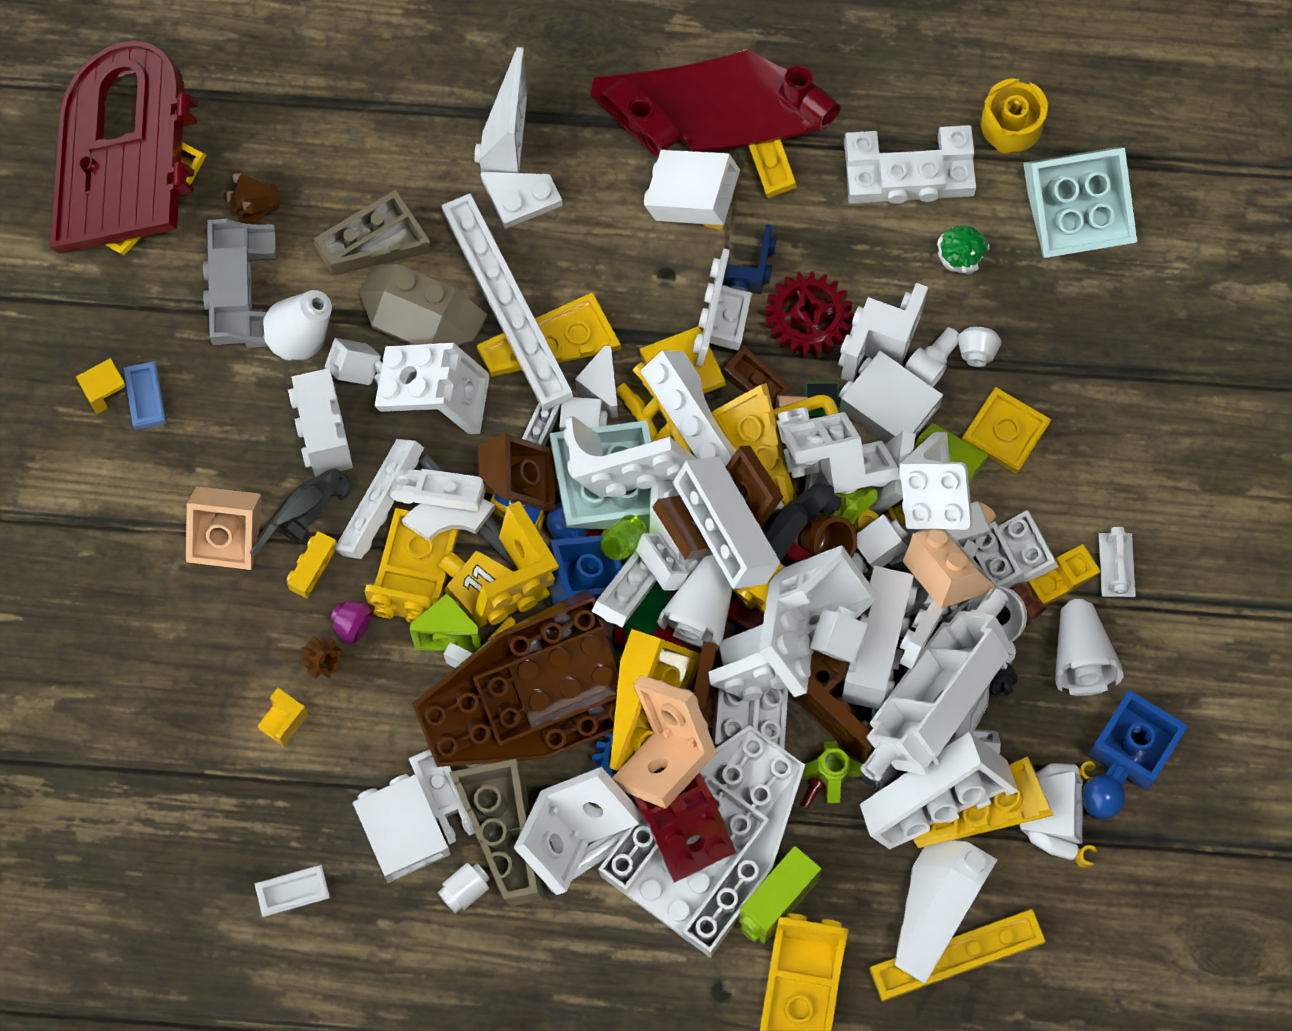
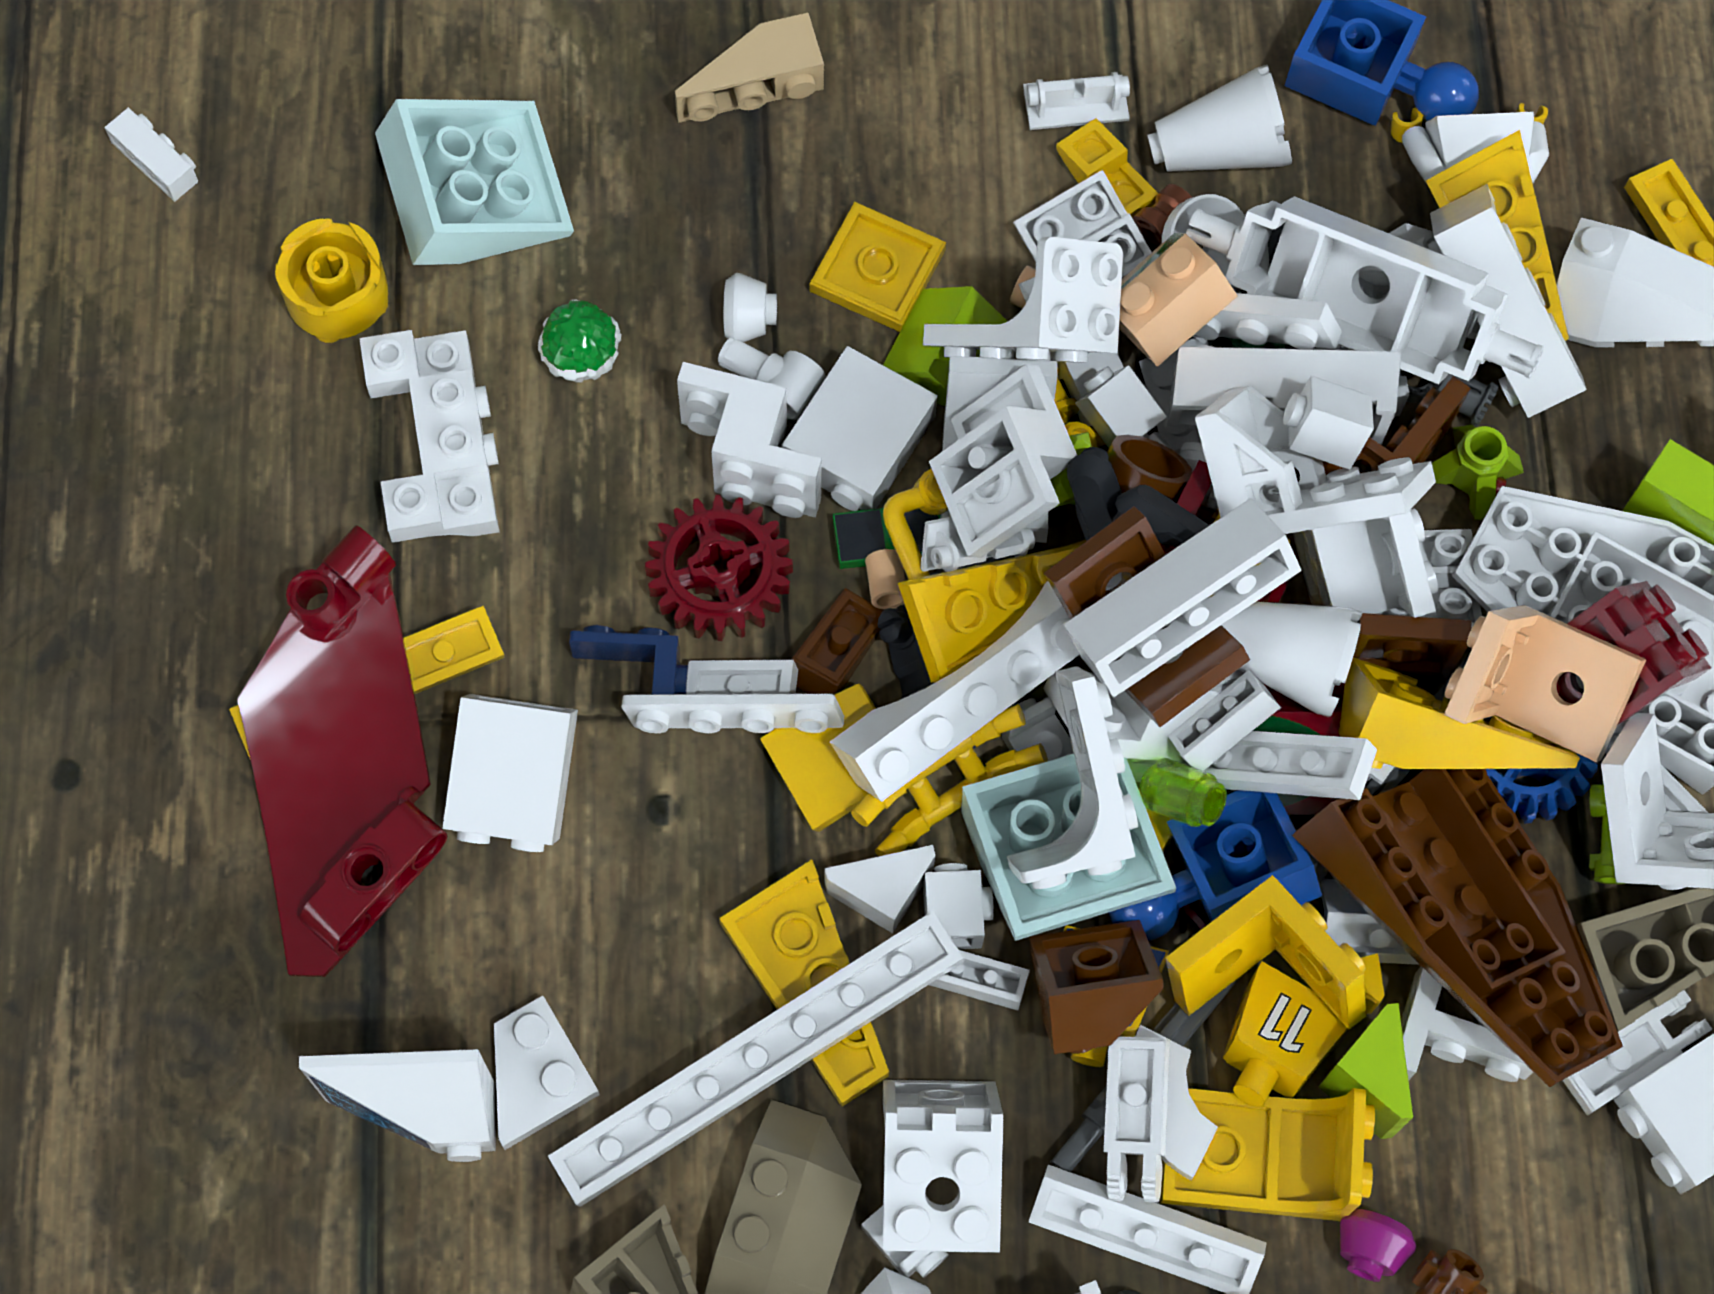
camera: 100 degrees left, 0 degrees up
none -> white piece [105,107,198,202]
none -> tan slope [675,13,824,123]

